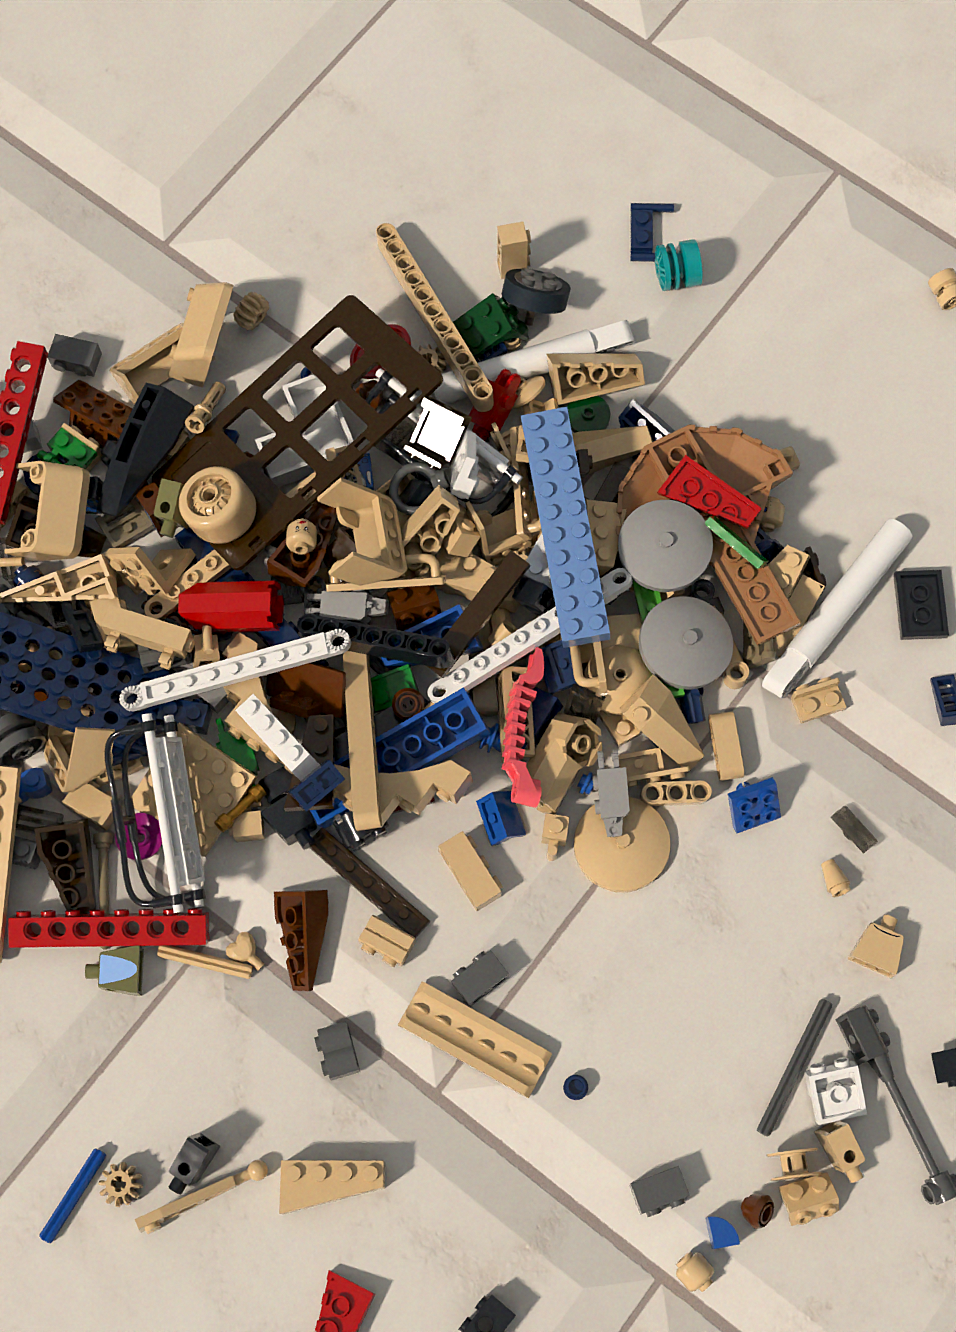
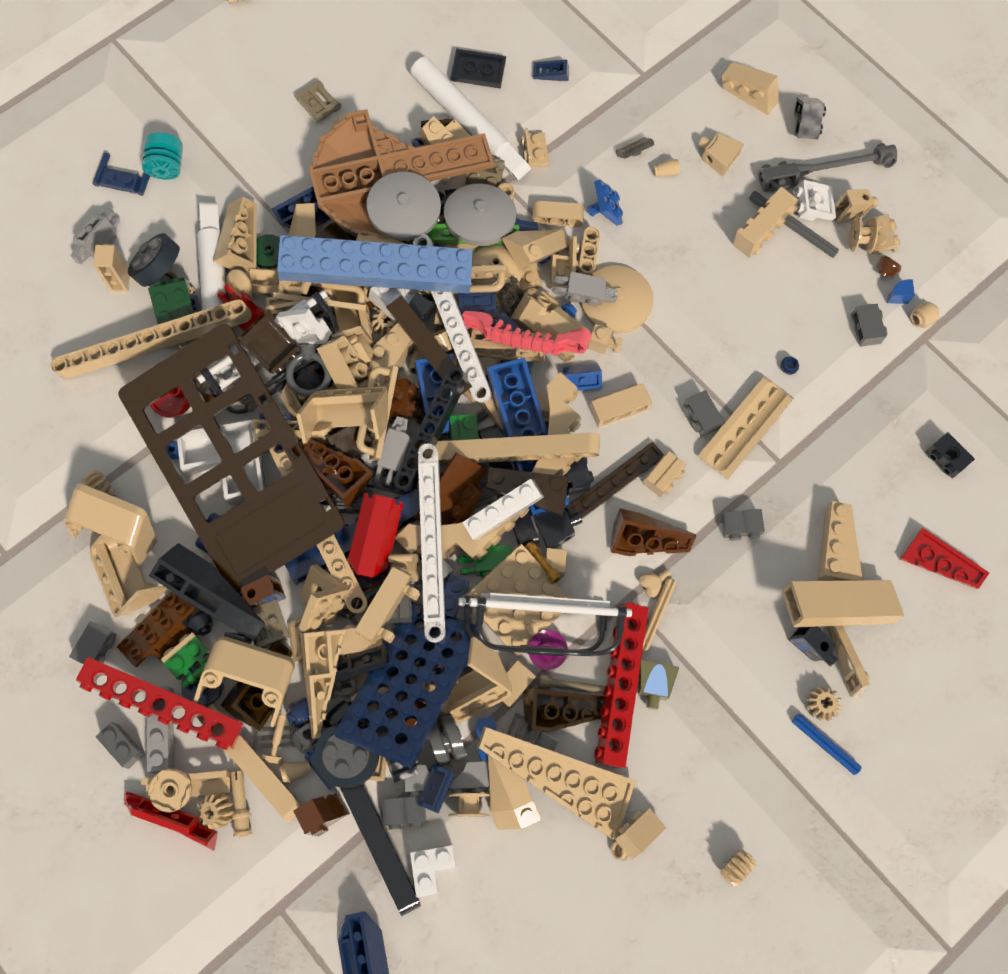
camera: 85 degrees left, 0 degrees up
olive torso [154,479,189,538] -> none
tan wheel [179,466,256,544] -> none
tan pin [185,382,226,434] -> none
tan head [286,519,317,555] -> none
dark blue hinge [288,760,345,811] -> none
reddish brown cone [392,688,424,720] -> none
red wing [657,455,762,529] -> none
tile [705,516,768,569] -> none
none -> light grey hinge [70,208,120,264]
none -> dark tan plate [295,81,342,122]
none -> tan wedge [733,187,798,258]
none -> tan brick [782,580,905,627]

